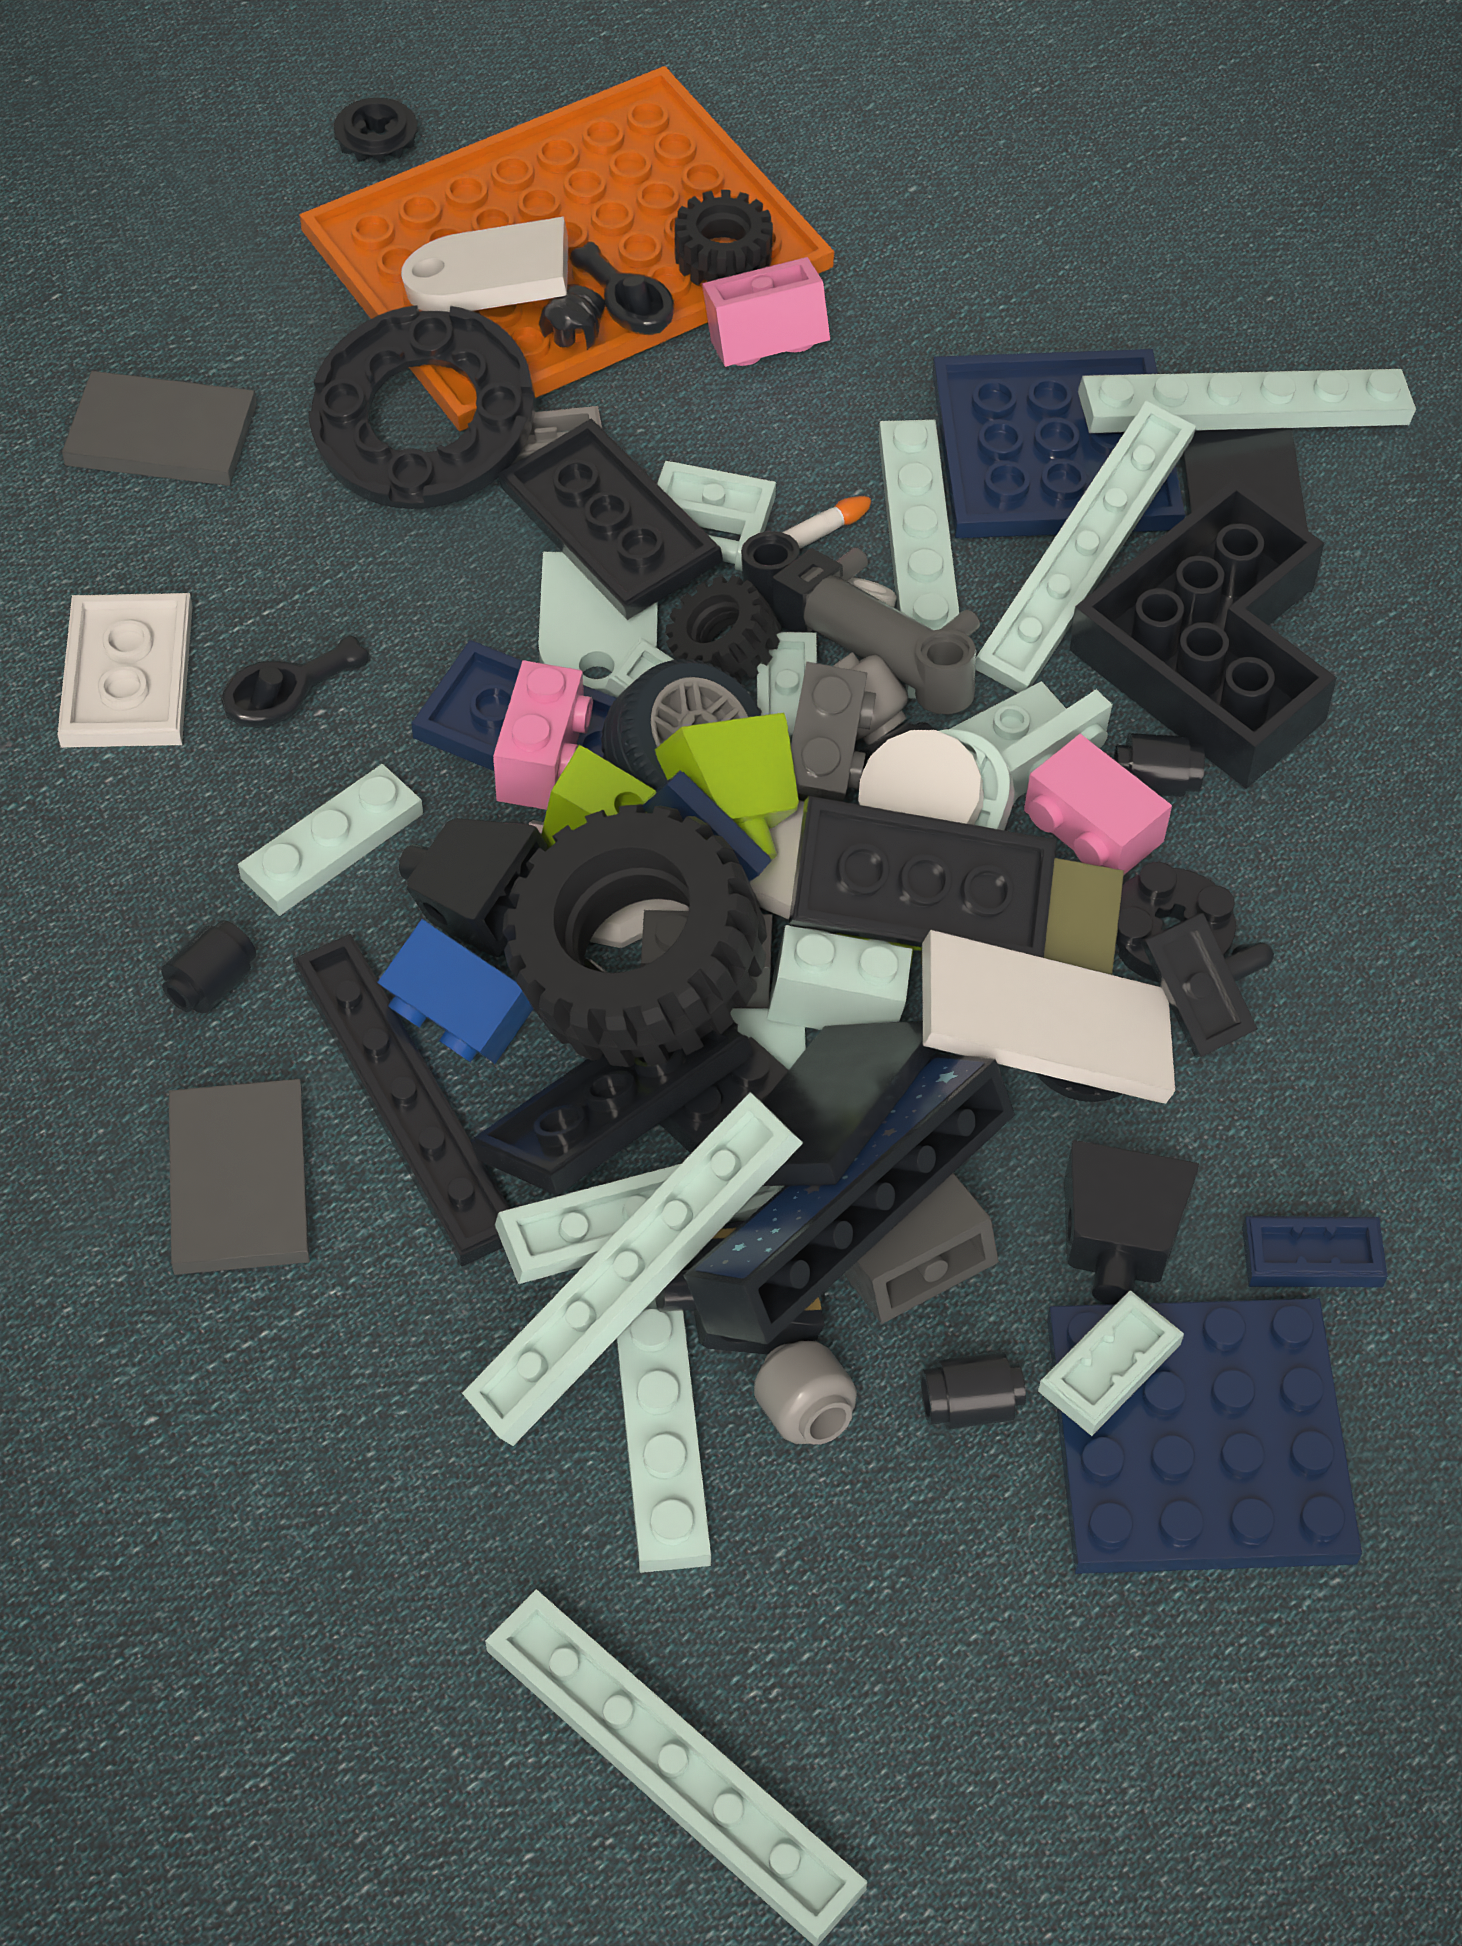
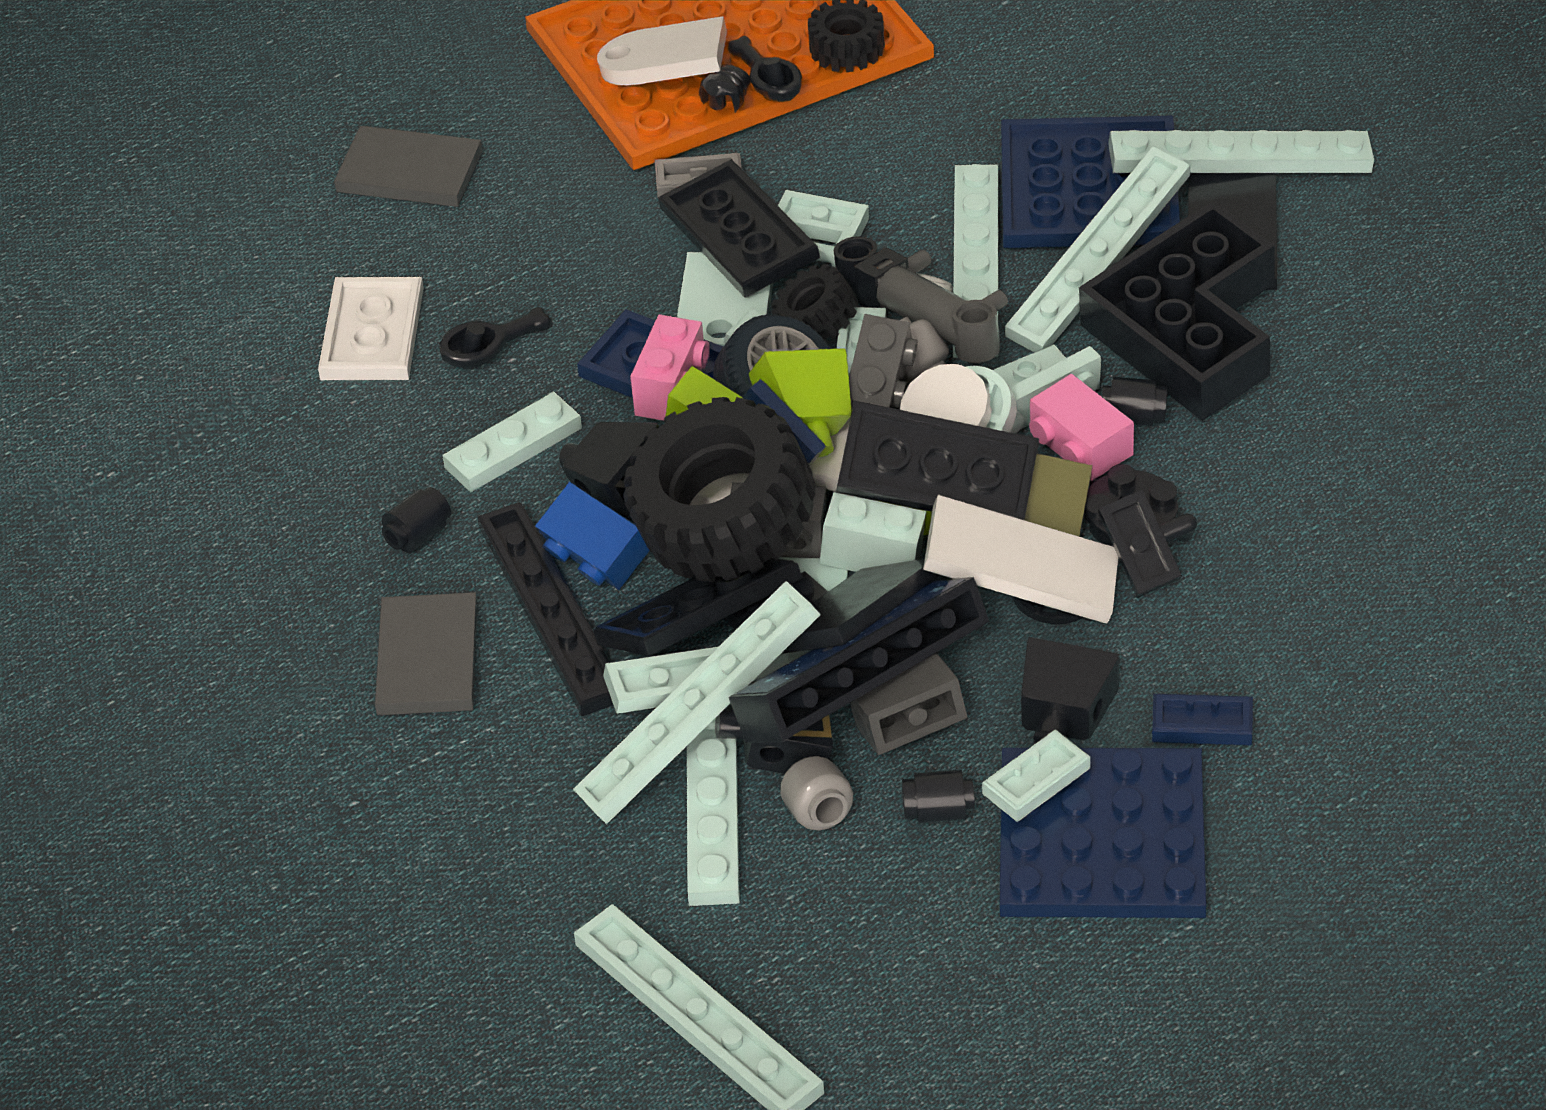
camera: 10 degrees right, 10 degrees down
black plate [308,305,536,509] -> none
bright pink brick [702,257,830,367] -> none
white piece [782,496,871,549] -> none

